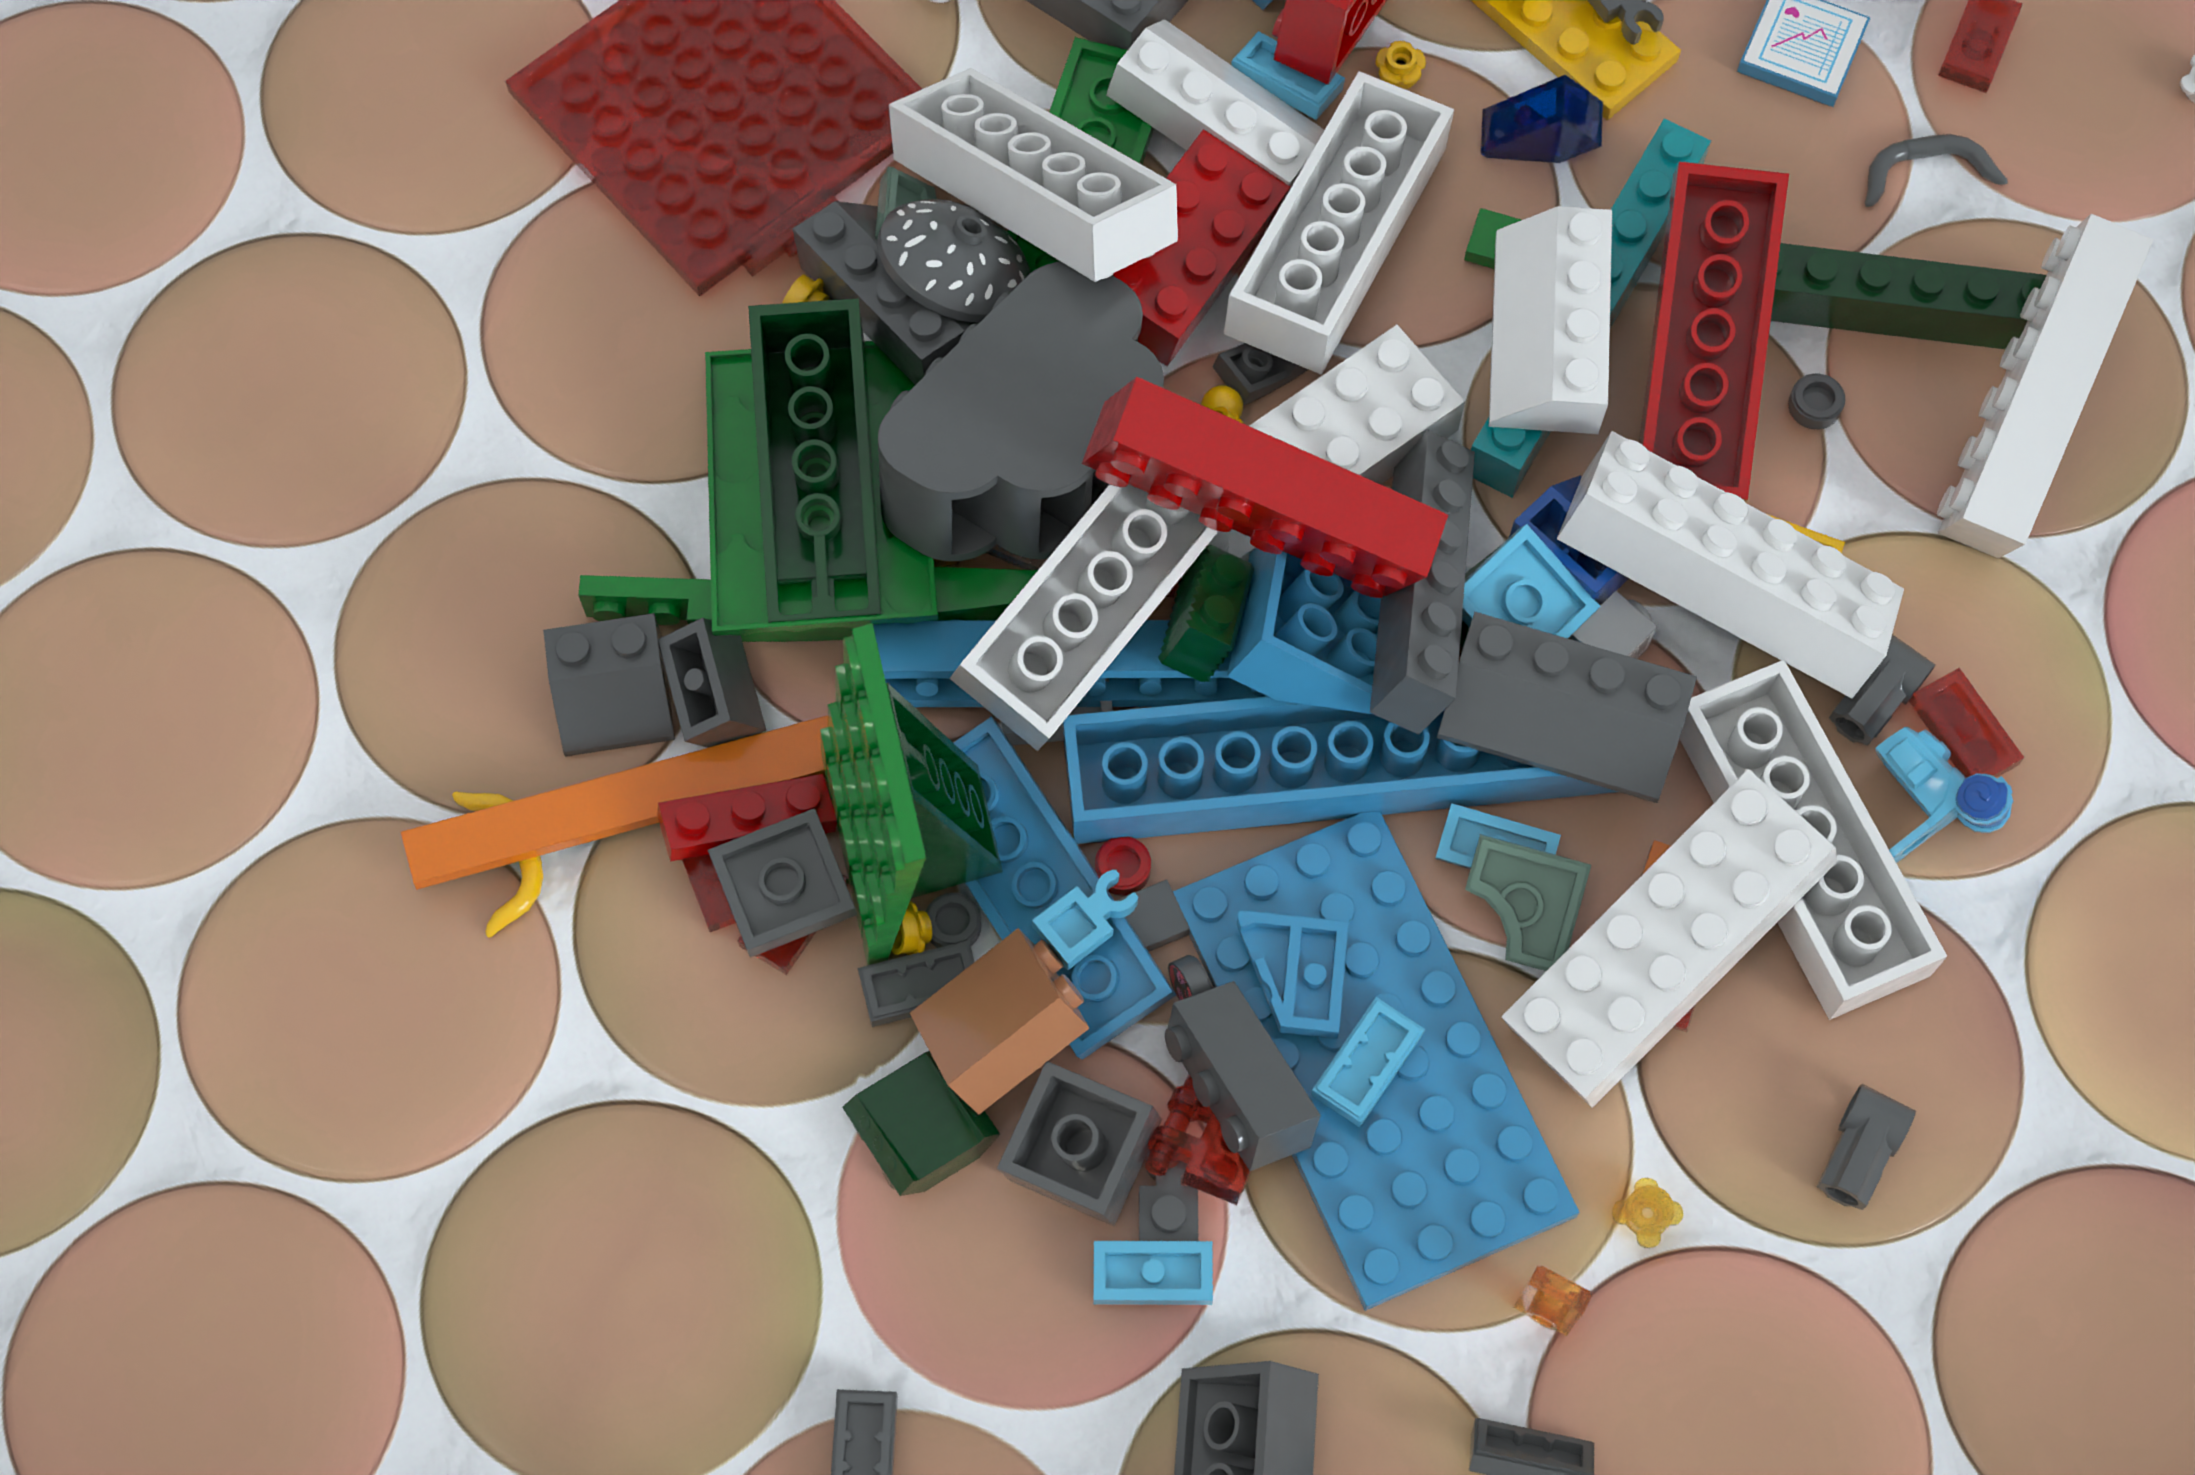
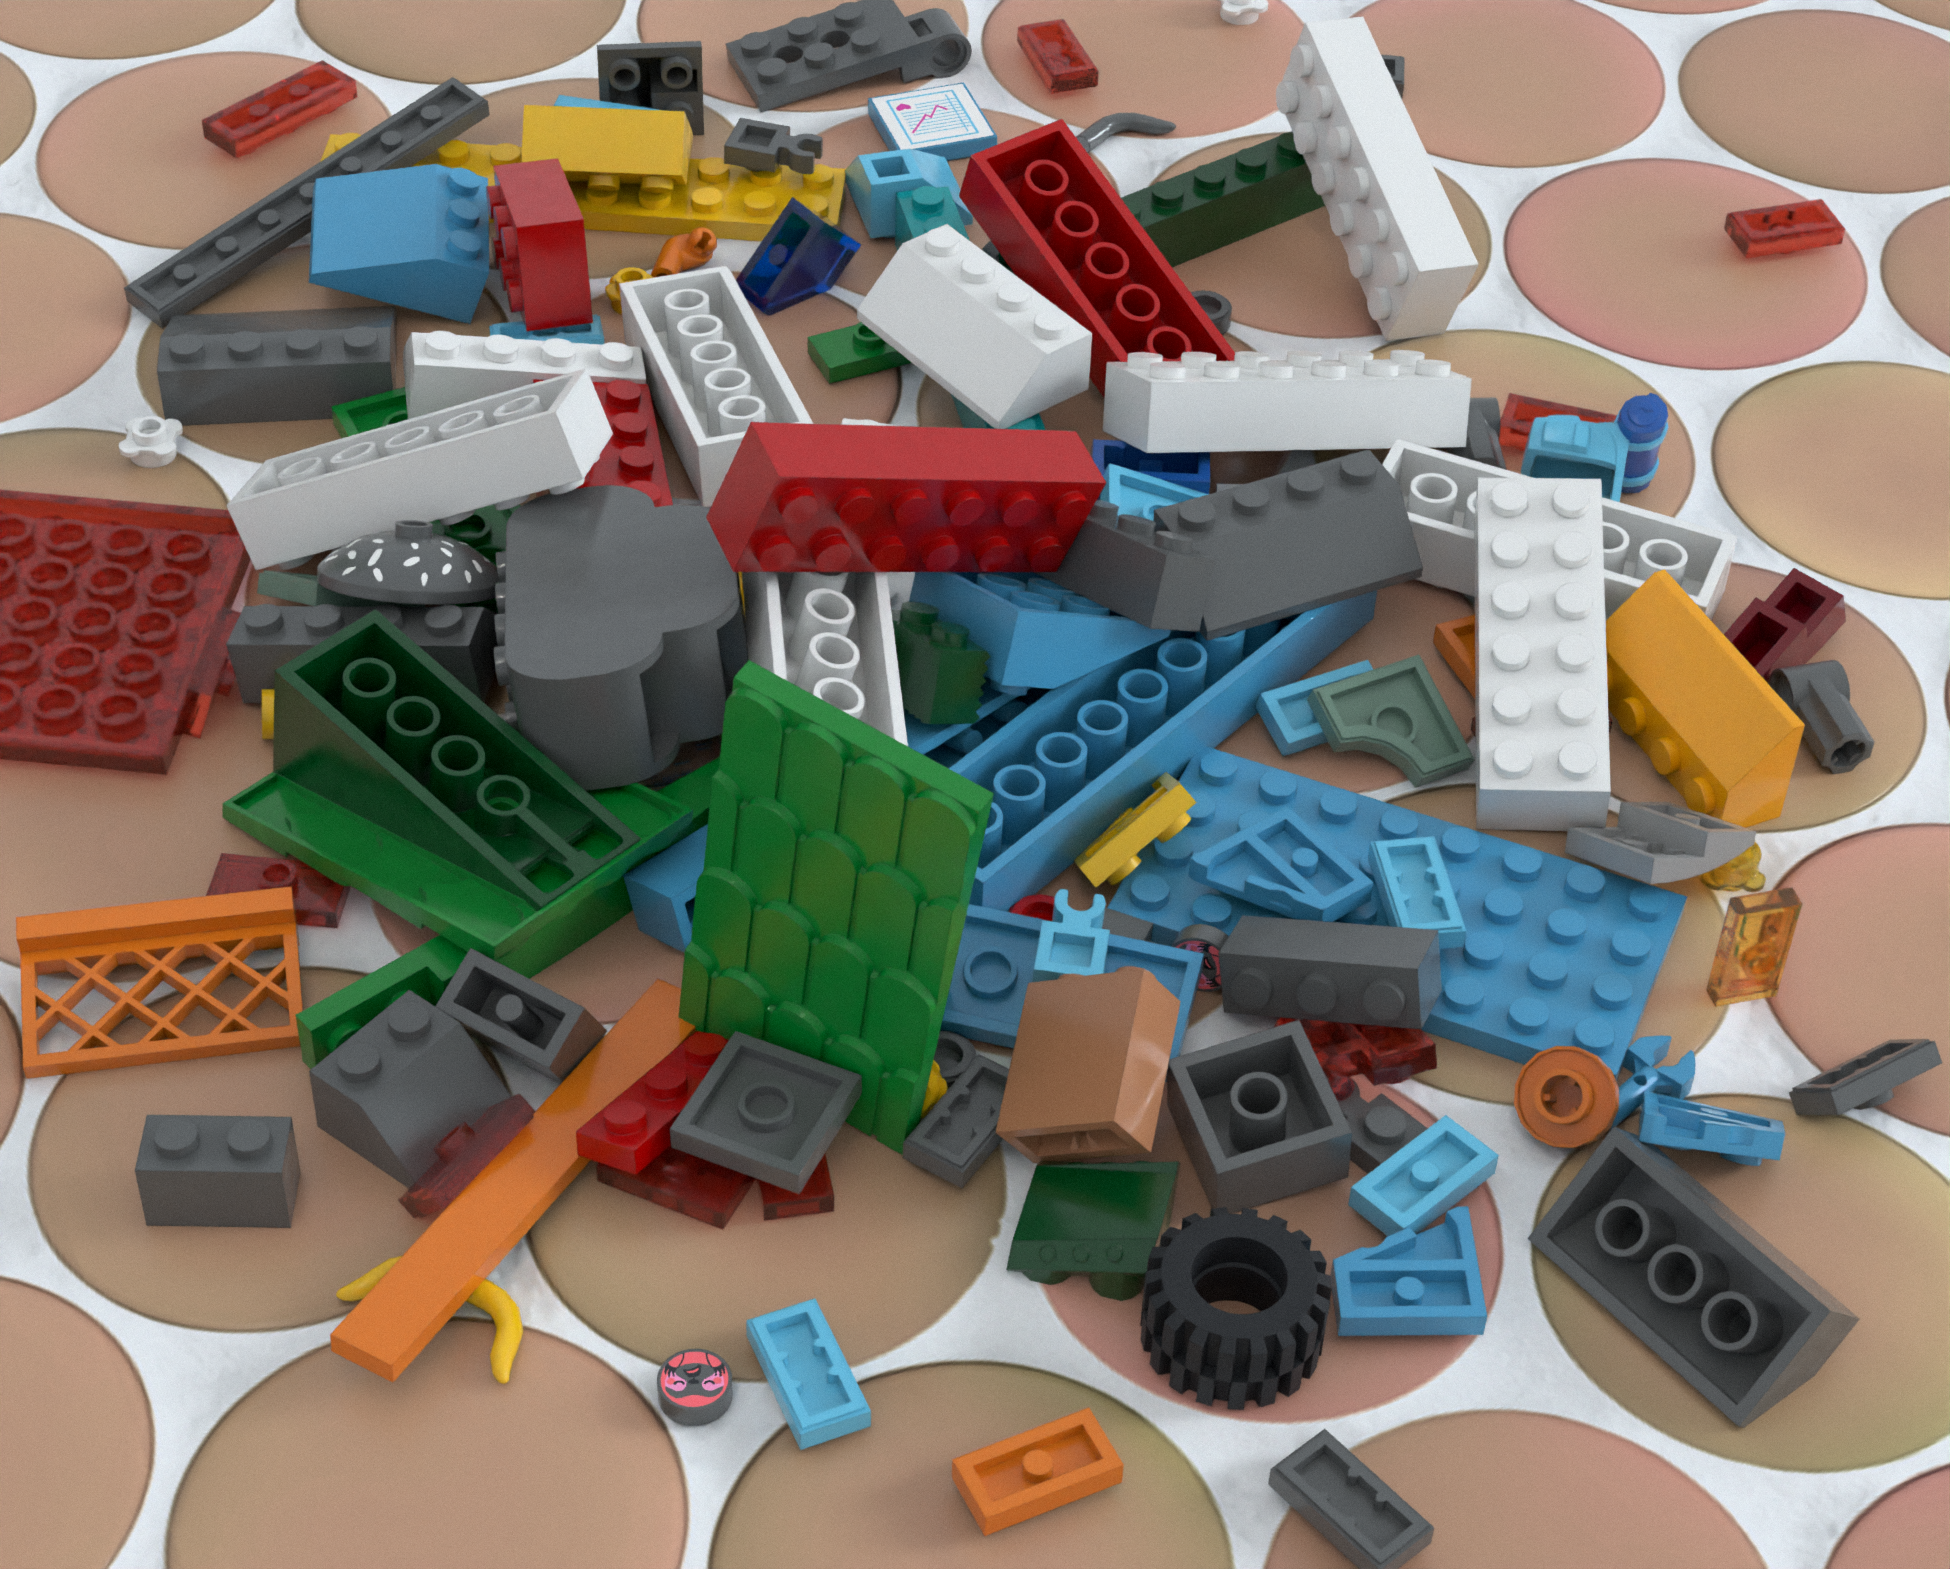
camera: 45 degrees left, 25 degrees down
none -> orange fence [16,887,304,1079]
none -> dark grey brick [135,1114,301,1228]
none -> clear red plate [206,853,351,928]
none -> clear red plate [398,1093,536,1218]
none -> orange arm [651,227,717,278]
none -> tile [657,1349,733,1426]
none -> medium azure plate [746,1298,871,1450]
none -> medium azure slope [845,149,973,238]
none -> orange plate [951,1407,1124,1536]
none -> yellow wing [1074,772,1196,887]
none -> black tyre [1140,1207,1332,1410]
none -> dark azure wing [1331,1206,1487,1336]
none -> orange plate [1514,1046,1619,1148]
none -> light grey slope [1565,802,1756,884]
none -> light orange slope [1606,569,1805,828]
none -> dark azure bar [1609,1035,1696,1130]
none -> dark azure wing [1639,1091,1785,1166]
none -> dark red slope [1724,568,1846,684]

